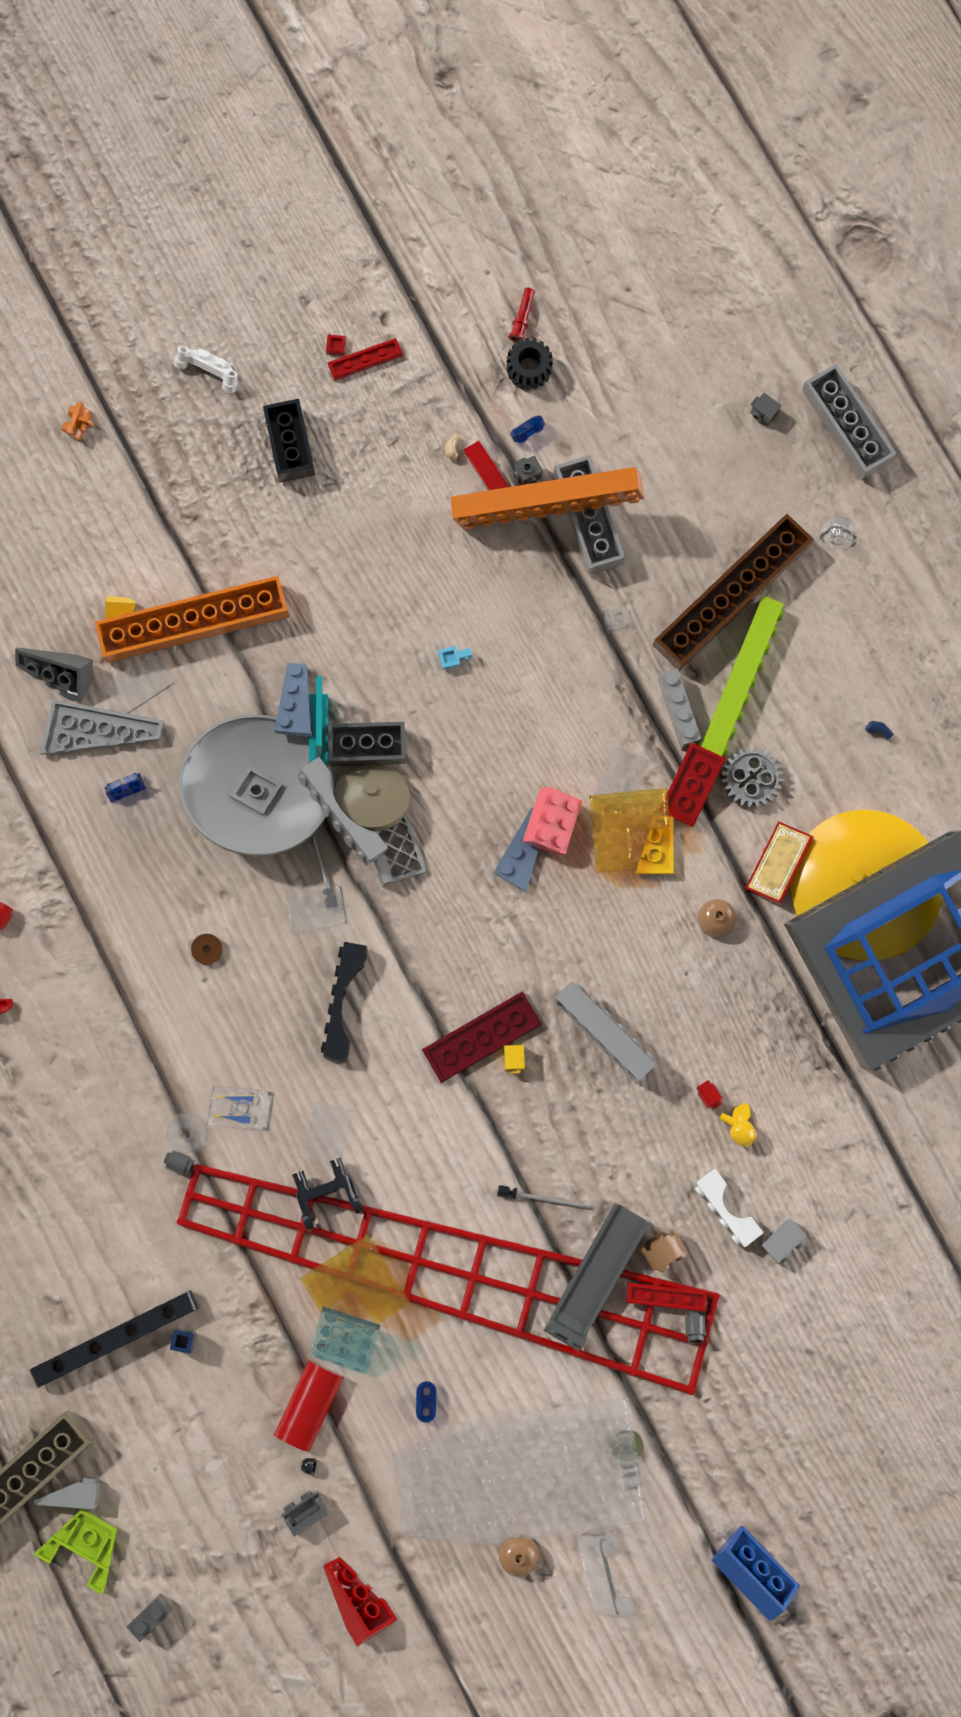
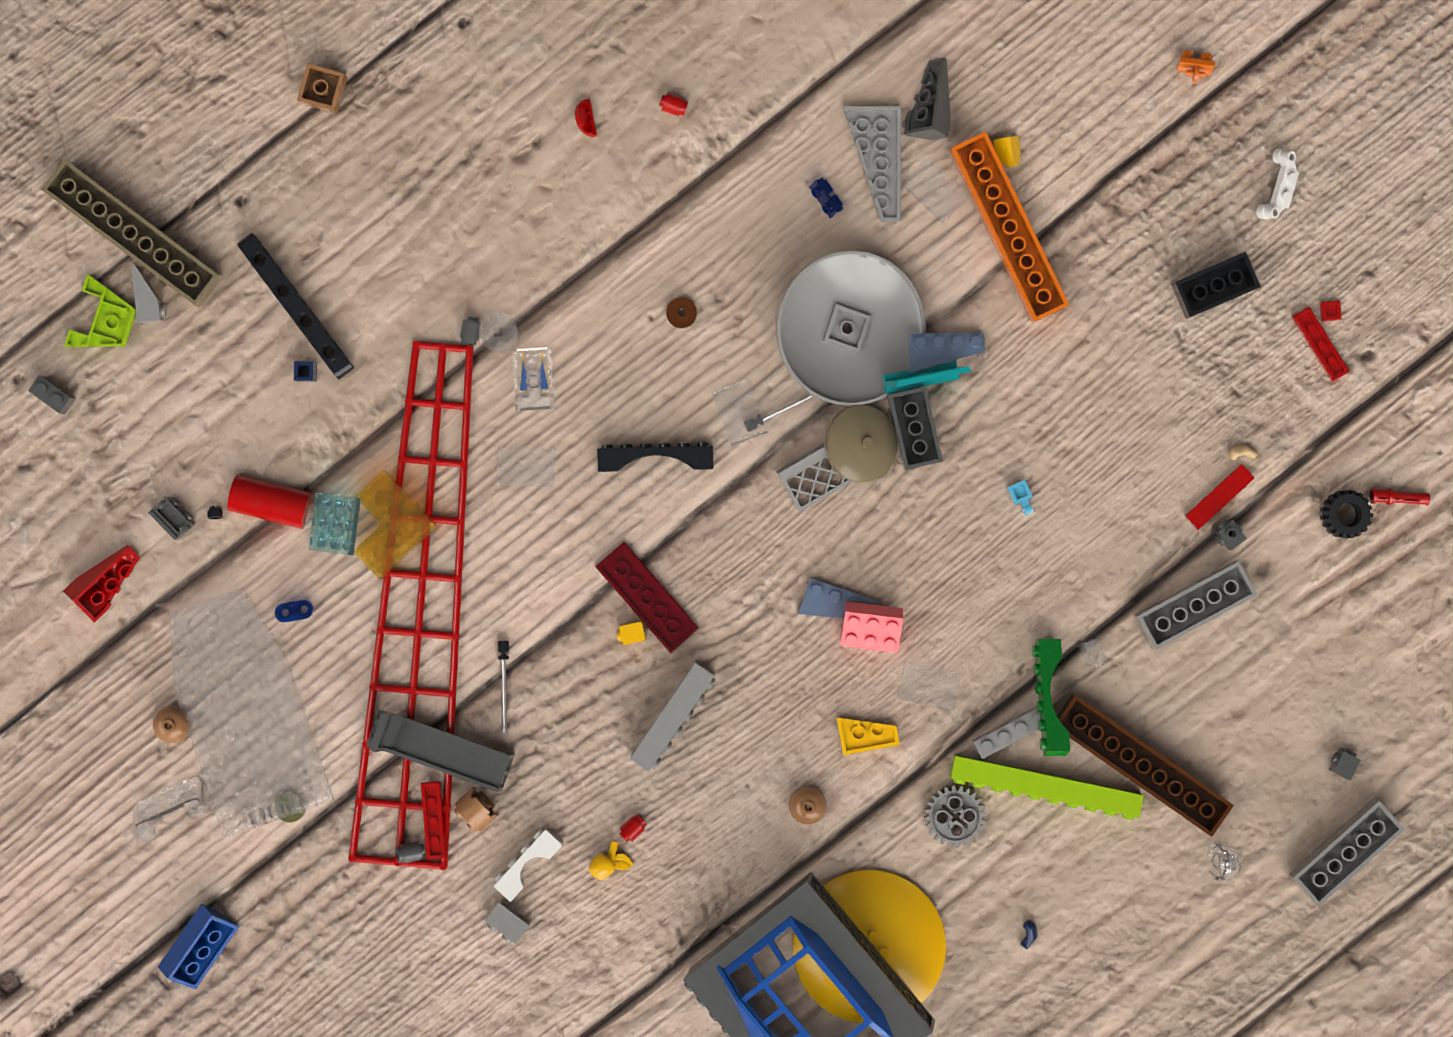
camera: 85 degrees right, 10 degrees up
black connector [292,1157,364,1232] -> none
light grey arch [298,757,388,866] -> none
orange brick [451,467,644,530] -> none
clear blue plate [510,415,545,443] -> none
clear yellow brick [590,788,671,873] -> none
red tile [659,742,726,827] -> none
pearl gold tile [745,821,814,905] -> none
none -> green arch [1032,639,1071,756]

